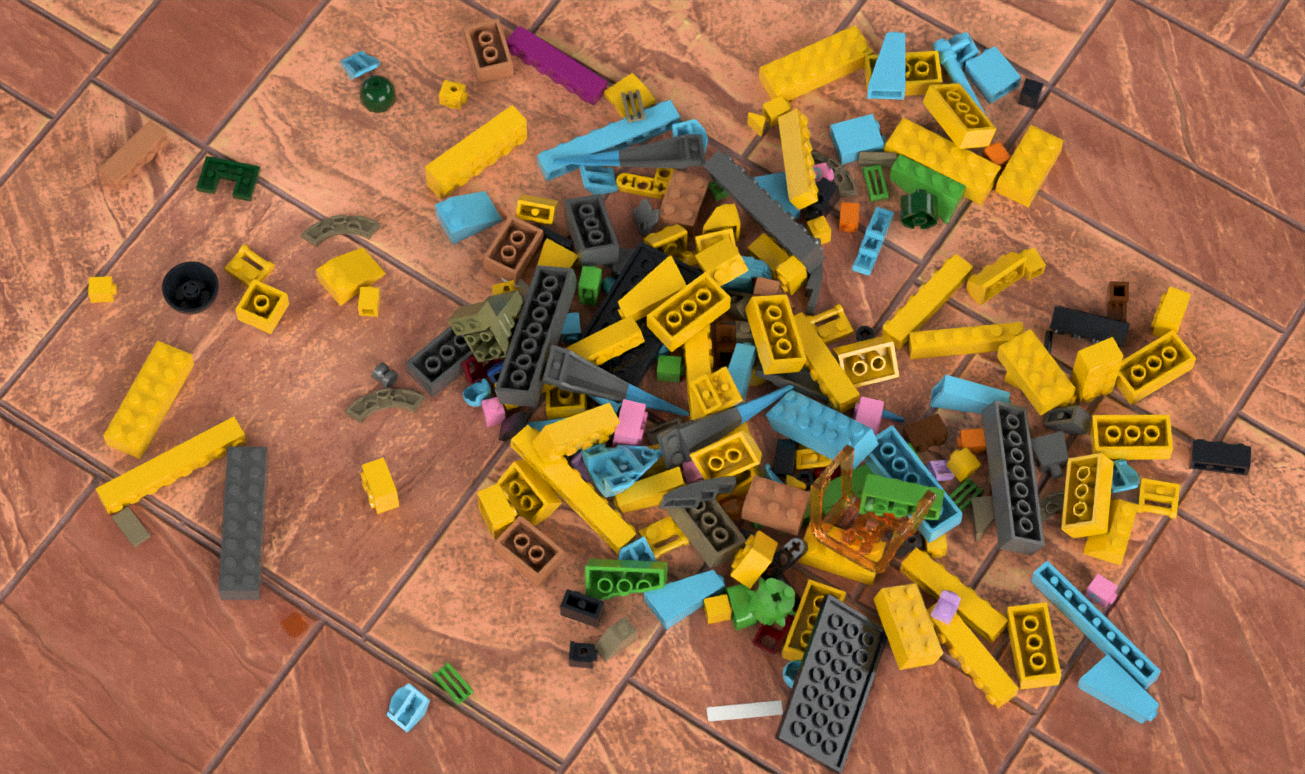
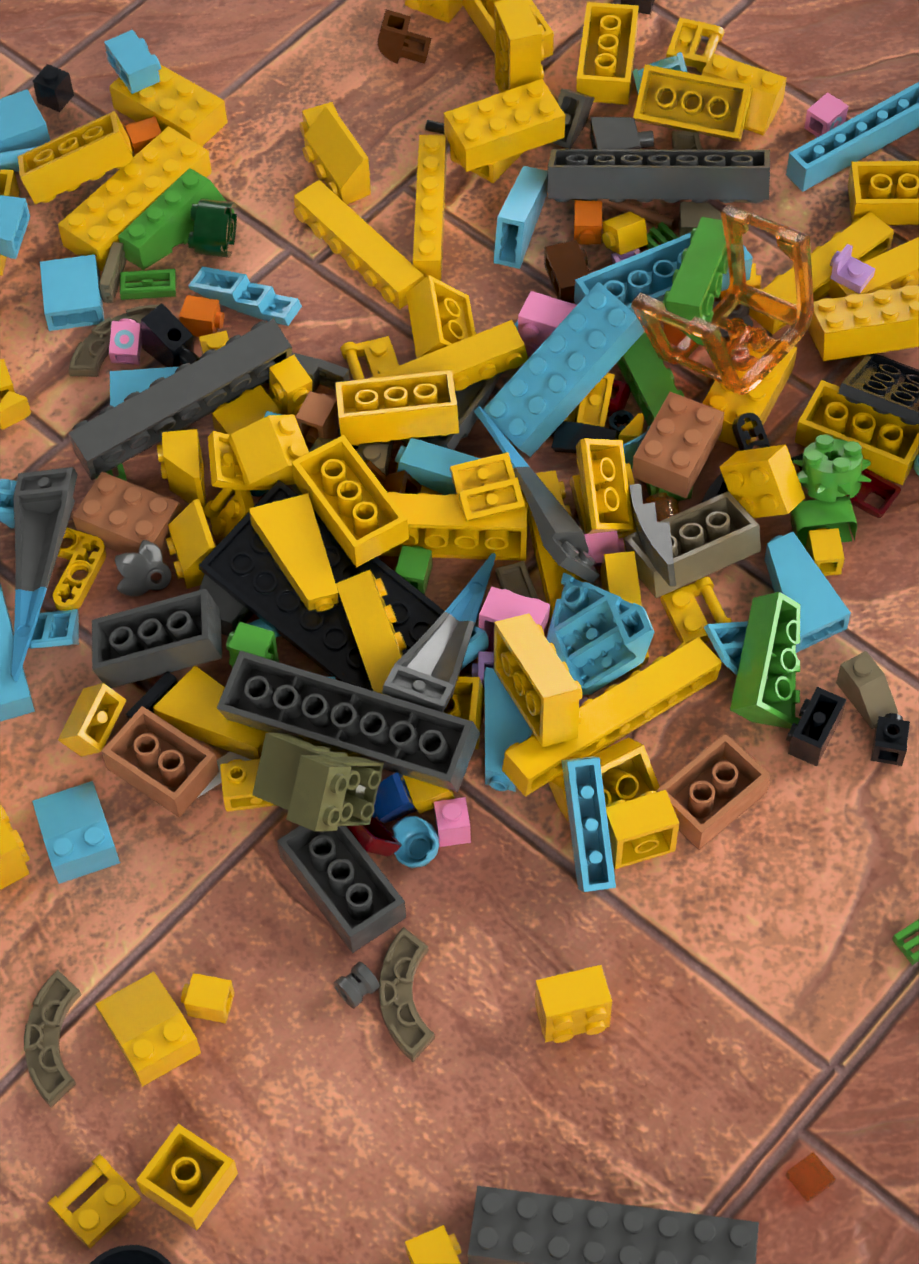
camera: 80 degrees left, 5 degrees down
black slope [498,412,528,442] -> none
yellow brick [778,108,818,210] -> none
black bush [856,326,874,342] -> none
black brick [1050,305,1130,348] -> none
none -> medium azure brick [104,29,161,94]
none -> medium azure brick [561,756,616,892]

